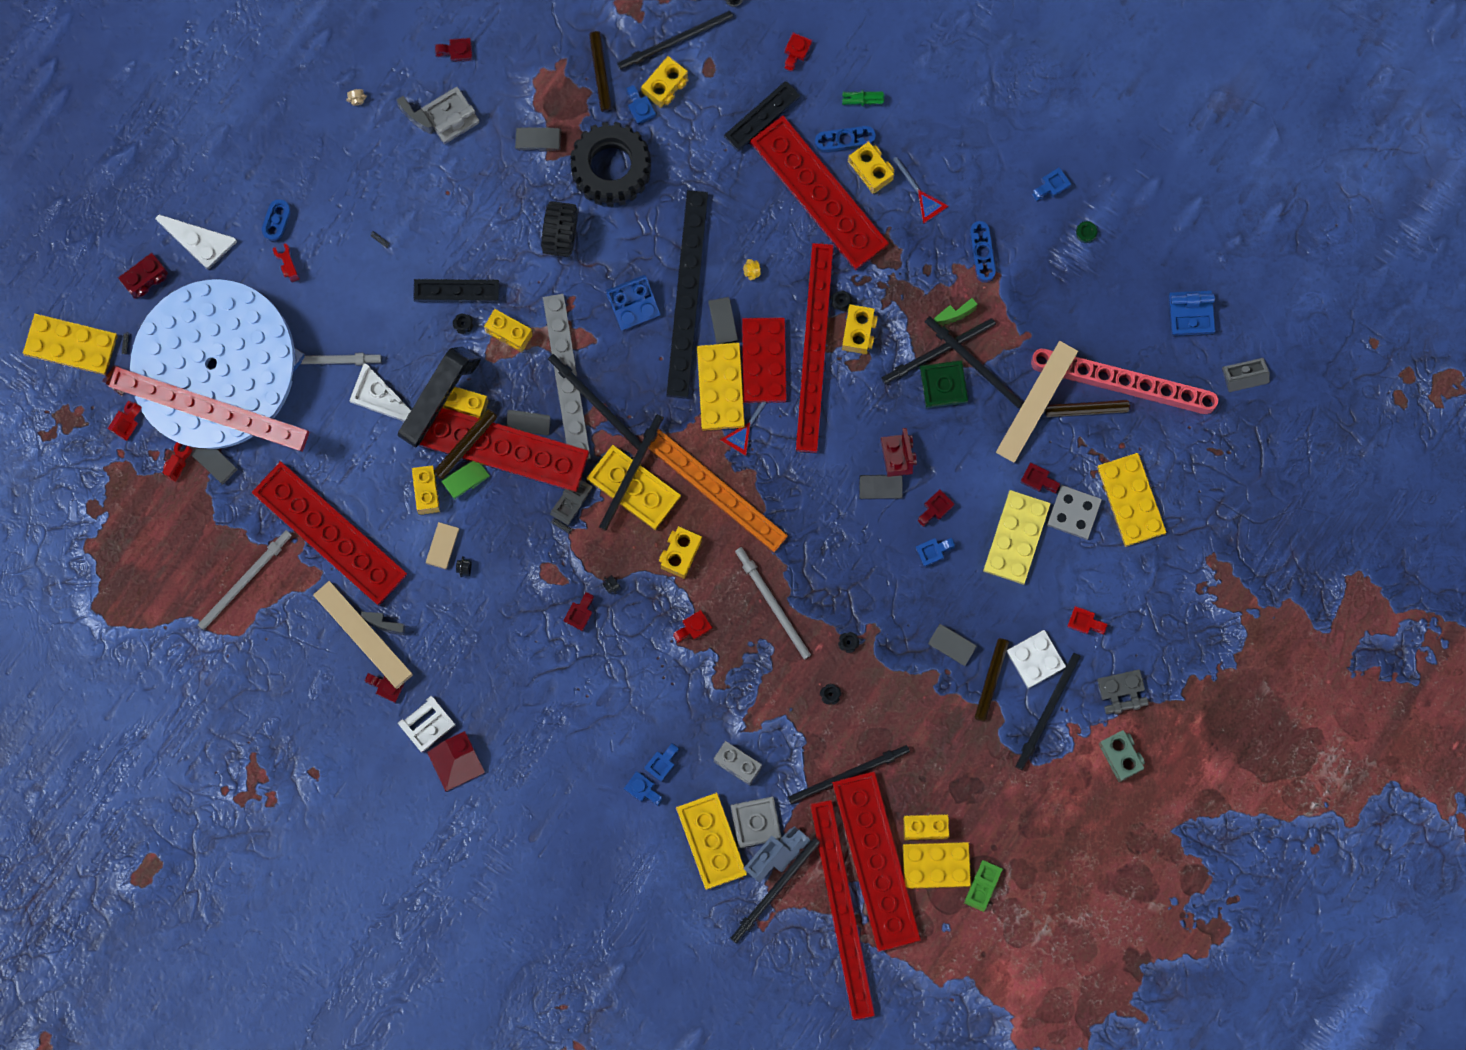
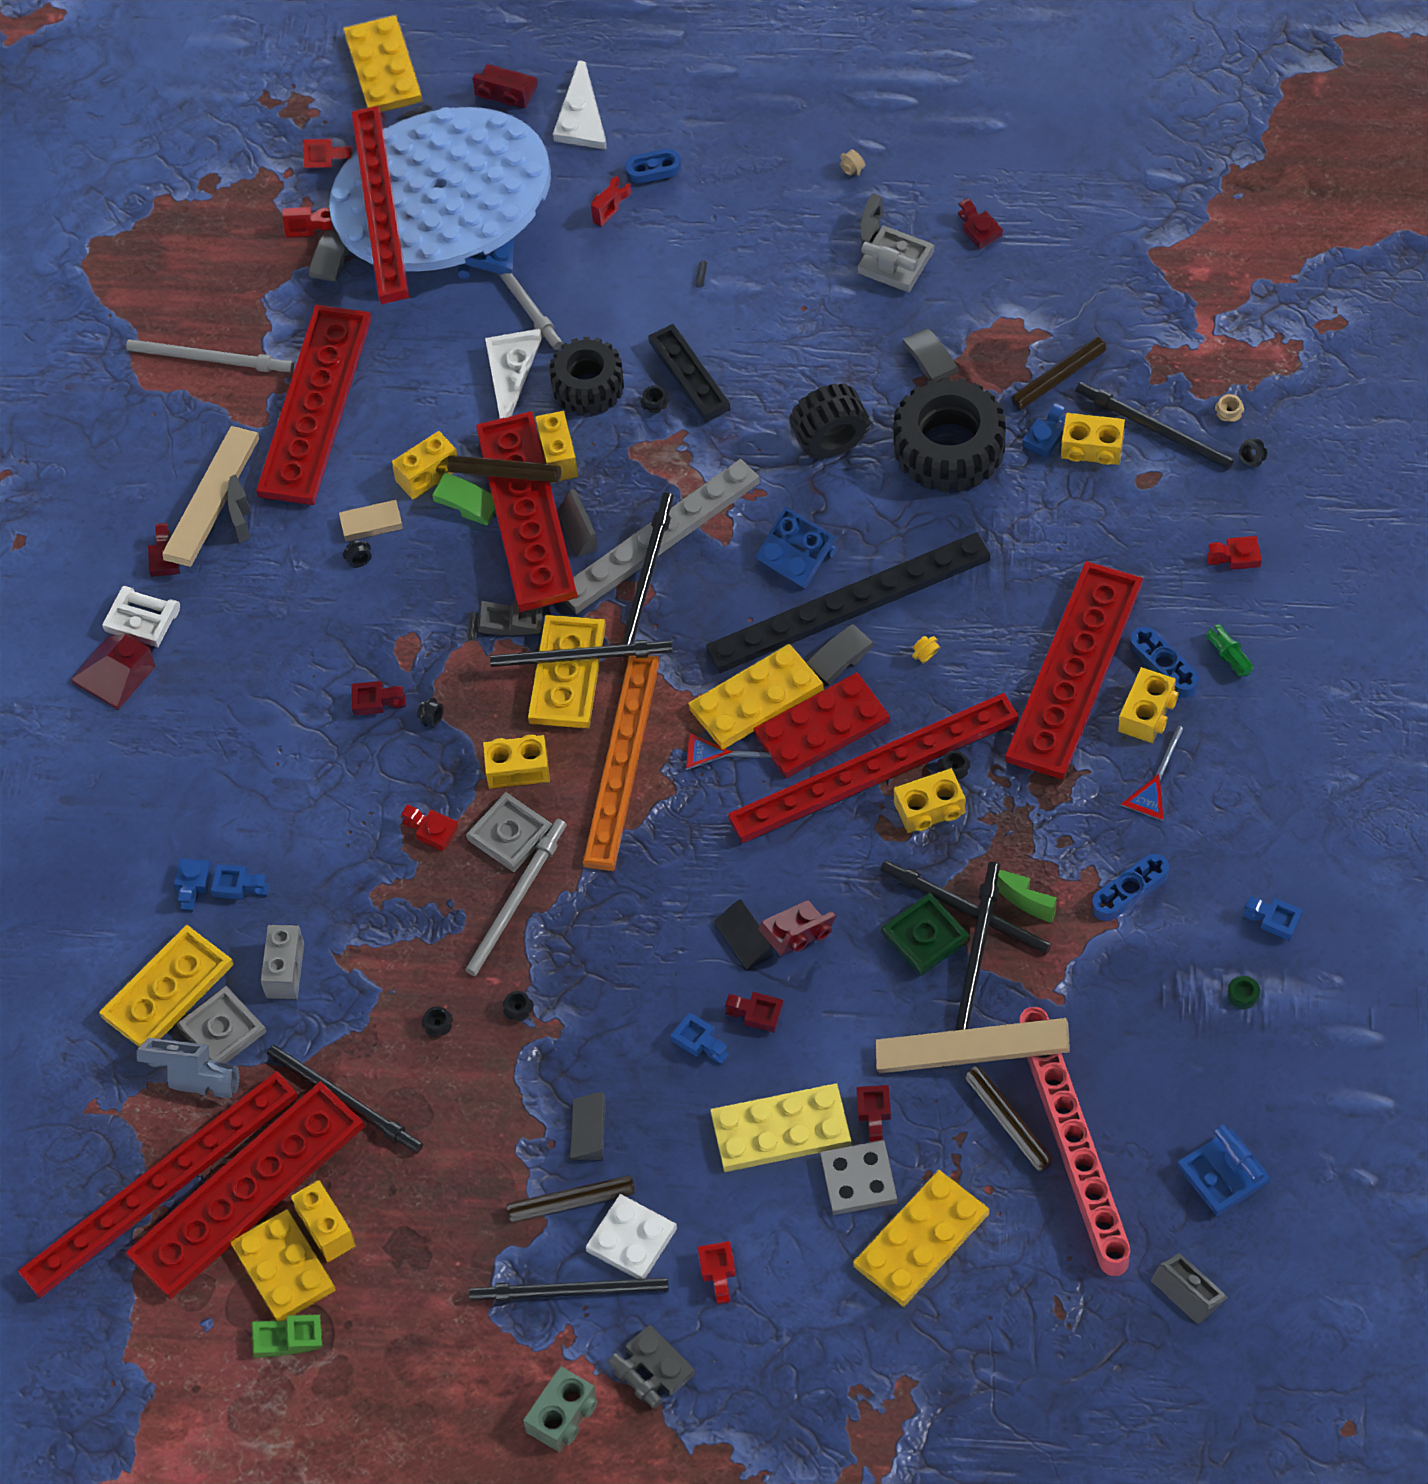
camera: 65 degrees right, 20 degrees down
black beam [397,347,481,448] -> none
yellow brick [484,309,533,353] -> none
black plate [724,80,800,152] -> none
black bar [730,837,821,944] -> none
none -> light grey tile [466,792,553,872]
none -> black tyre [549,337,624,416]

